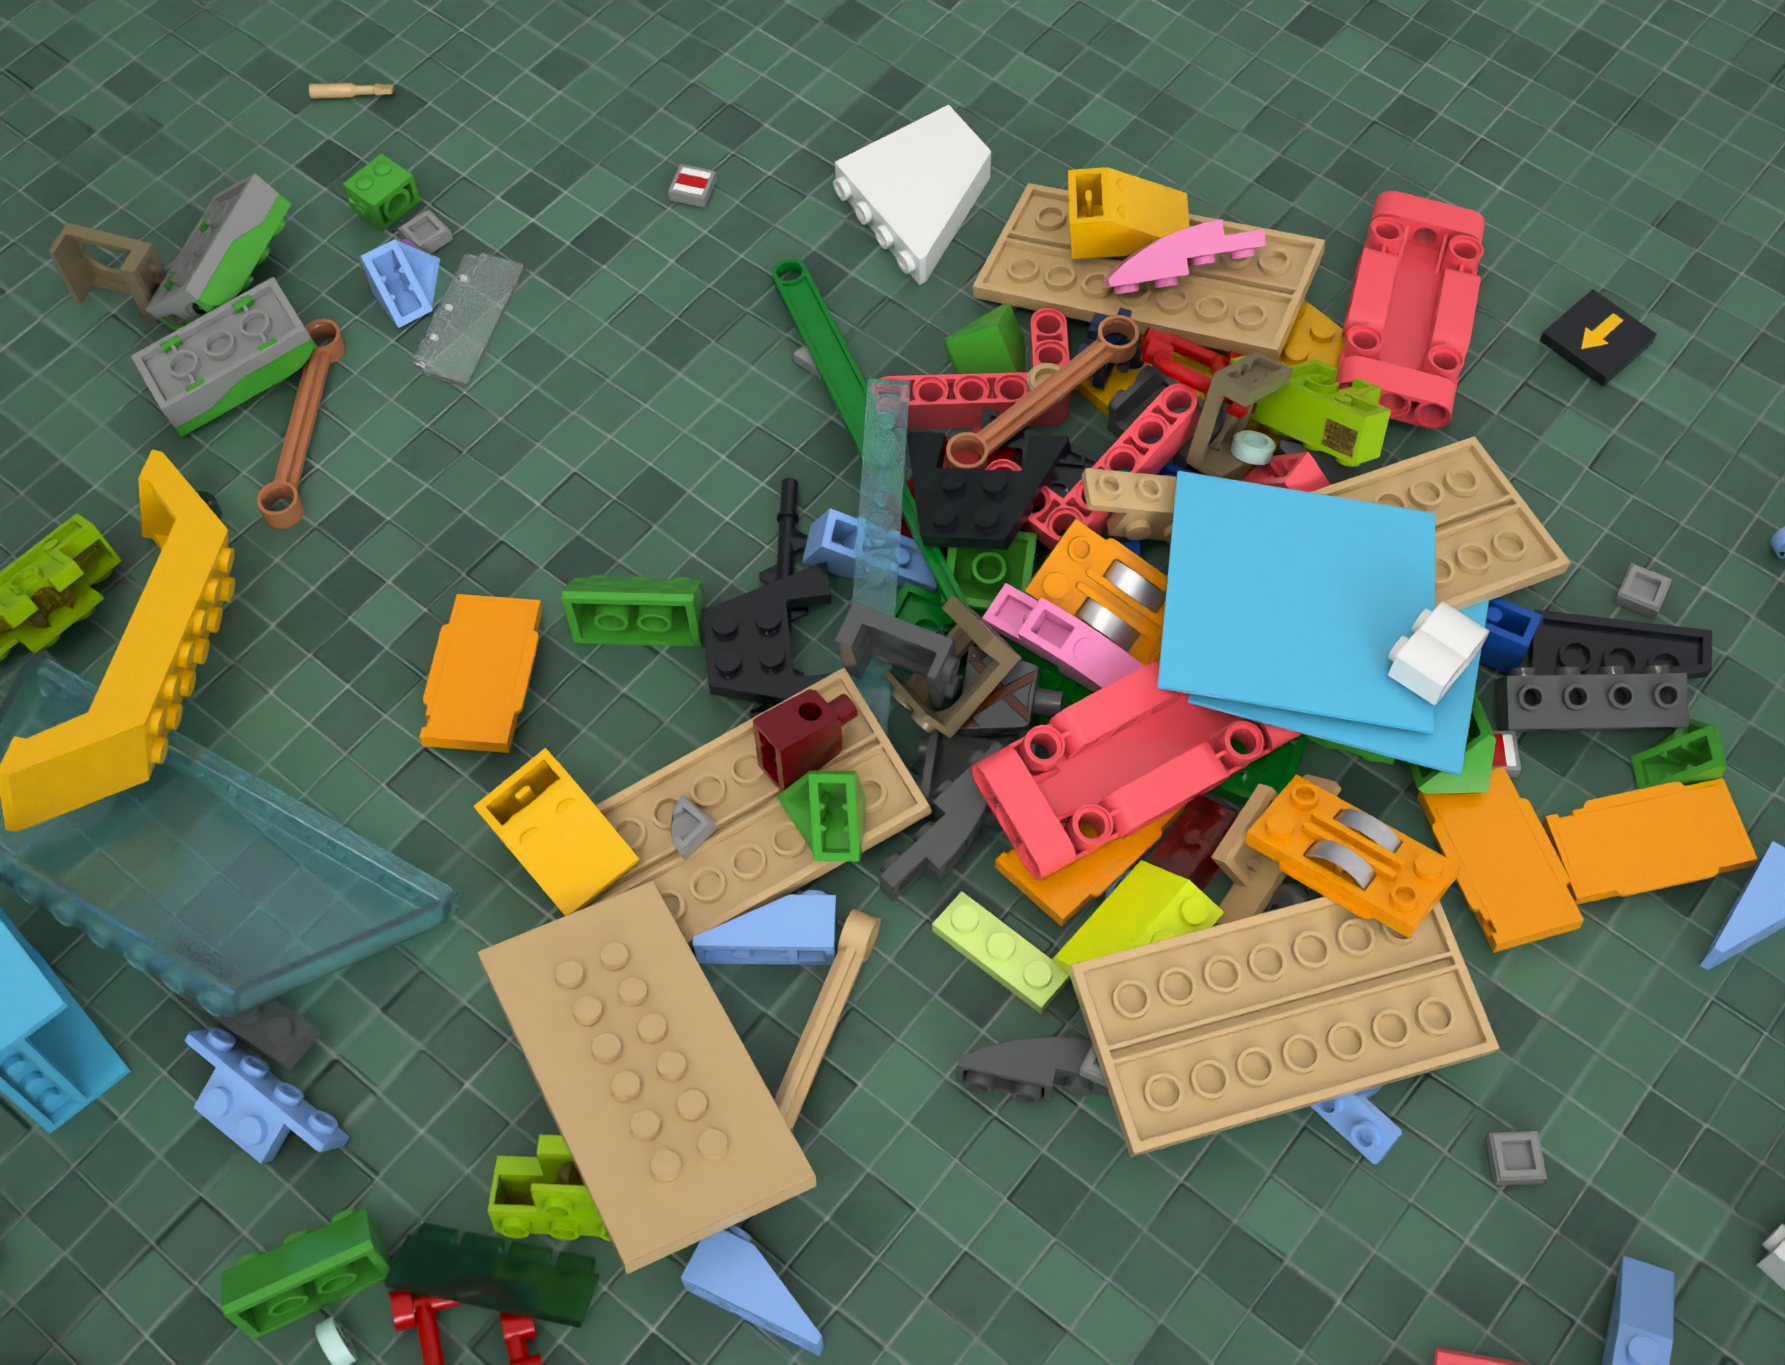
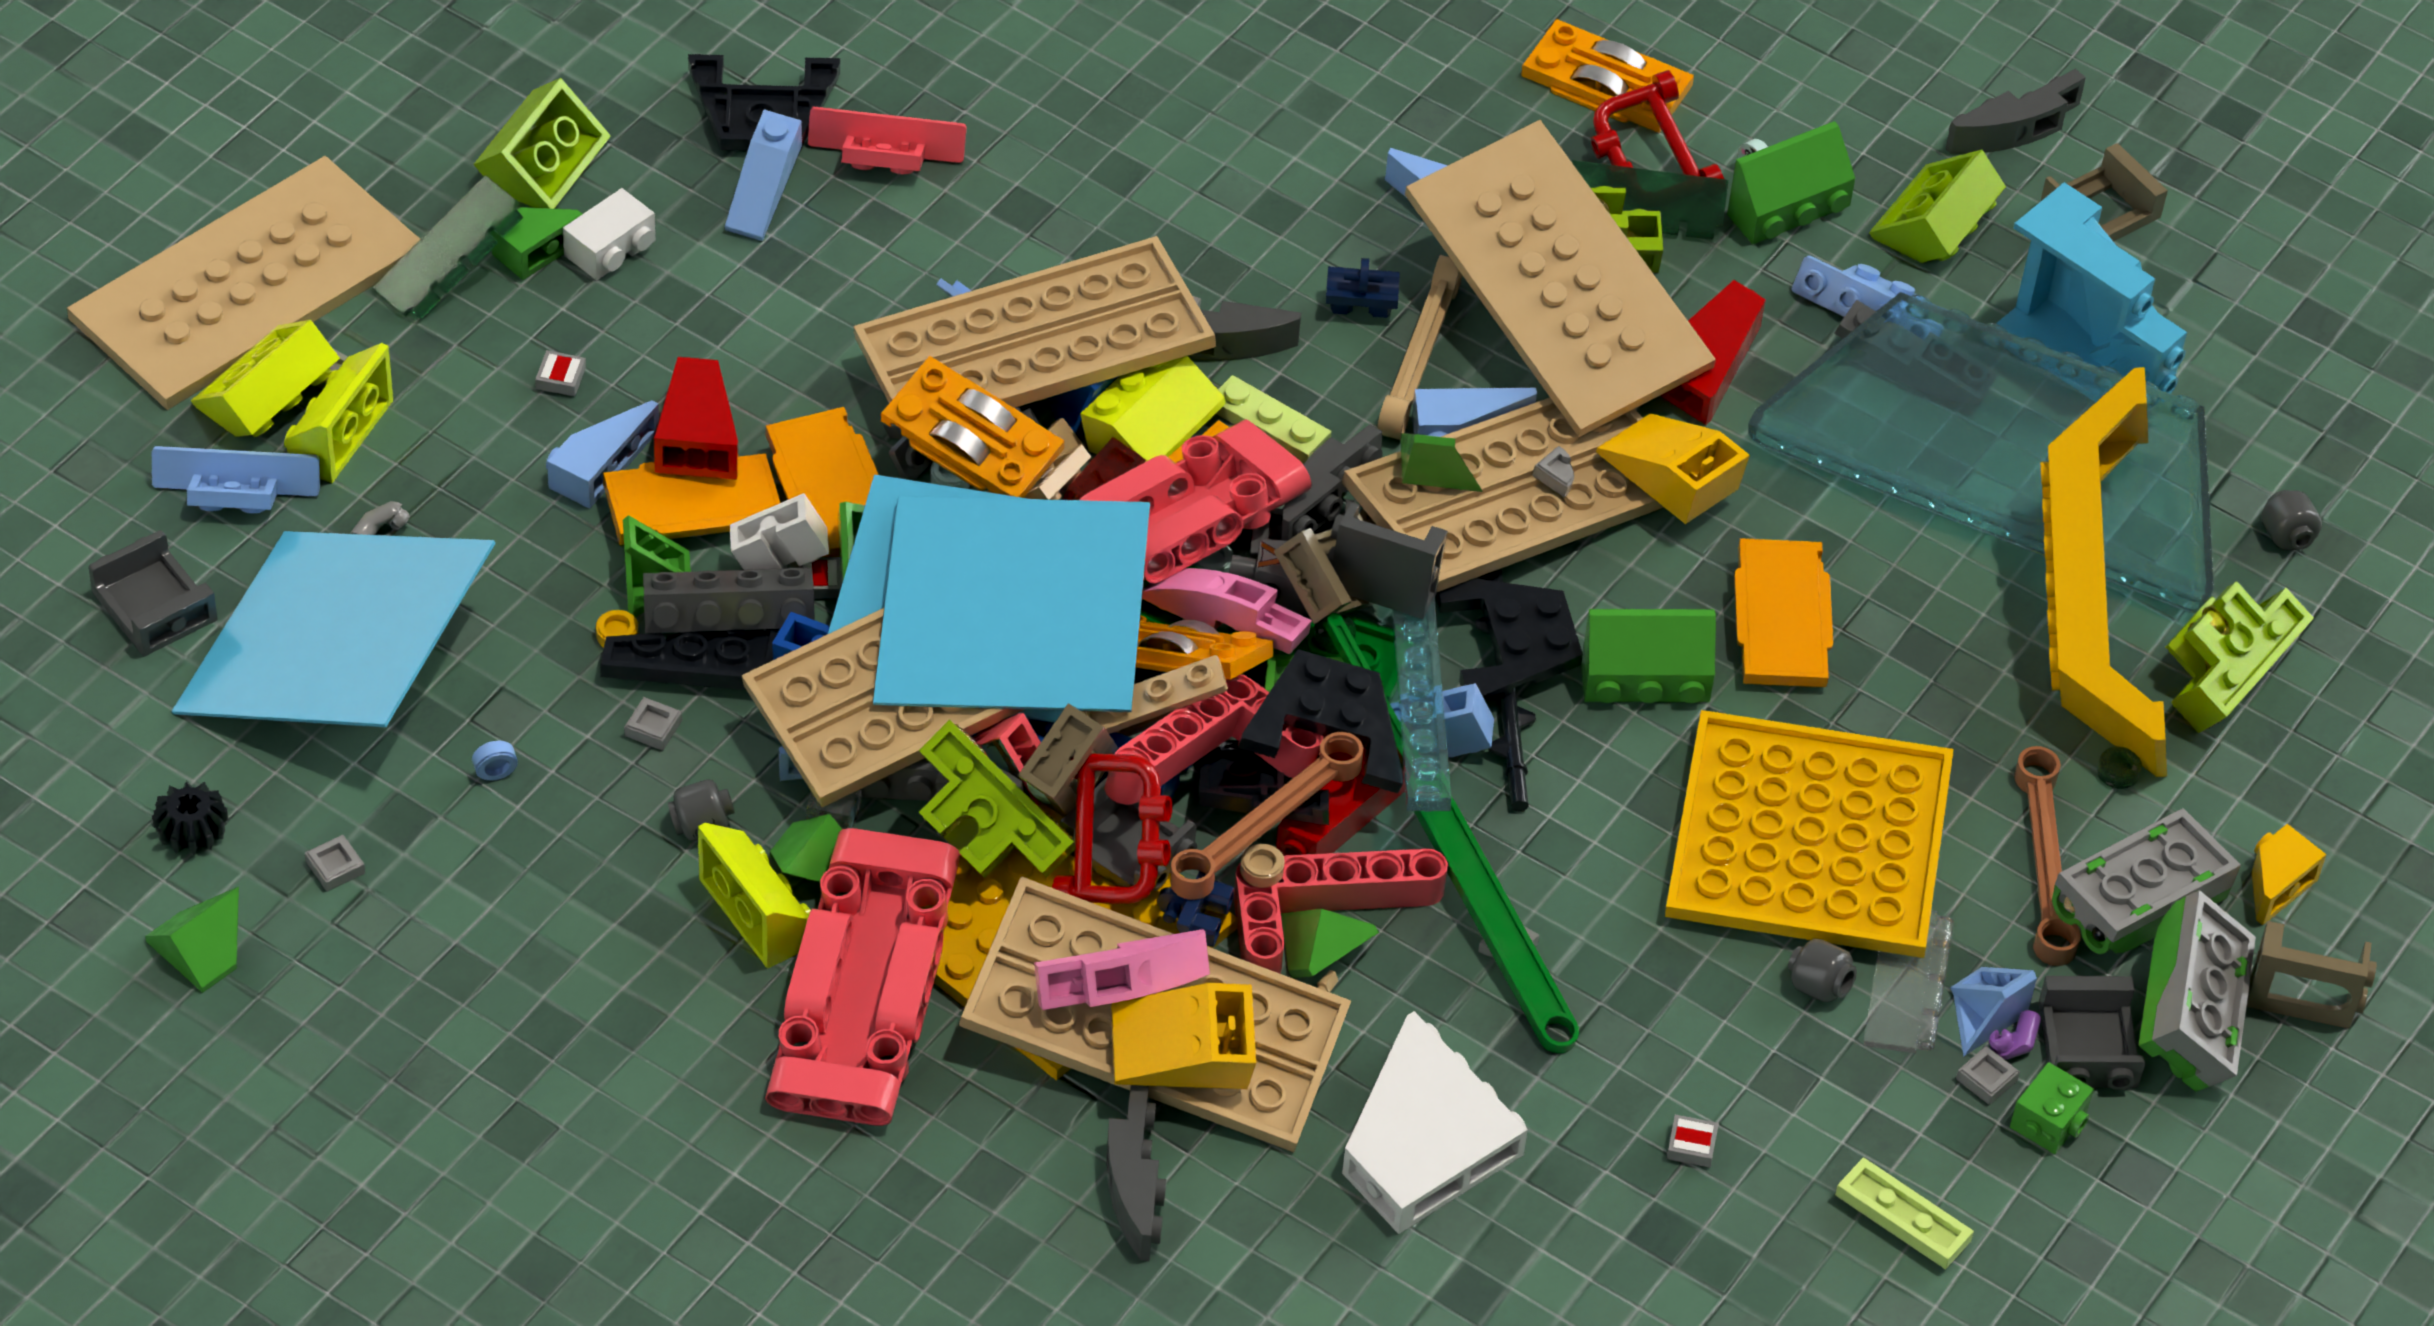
camera: 170 degrees right, 10 degrees down
tan piece [309,83,394,99] -> none
dark red torso [753,689,858,792] -> none
white brick [1388,602,1490,706] -> none
light grey tile [1486,1131,1547,1186] -> none
black tile [1540,289,1657,386] -> none
none -> yellow tile [596,610,639,648]
none -> red slope [654,357,738,480]
none -> dark grey head [668,779,735,841]
none -> neon yellow slope [698,823,811,969]
none -> white brick [730,493,829,570]
none -> bright green slope [770,814,844,893]
none -> dark grey slope [1106,1085,1167,1261]
none -> dark blue hips [1325,258,1400,318]
none -> red slope [1660,280,1766,425]
none -> yellow plate [1665,710,1954,958]
none -> dark grey head [1788,939,1857,1002]
none -> yellowish green plate [1835,1157,1974,1270]
none -> lime slope [1869,150,2006,263]
none -> dark grey panel [2038,976,2145,1090]
none -> yellow slope [2251,824,2327,925]

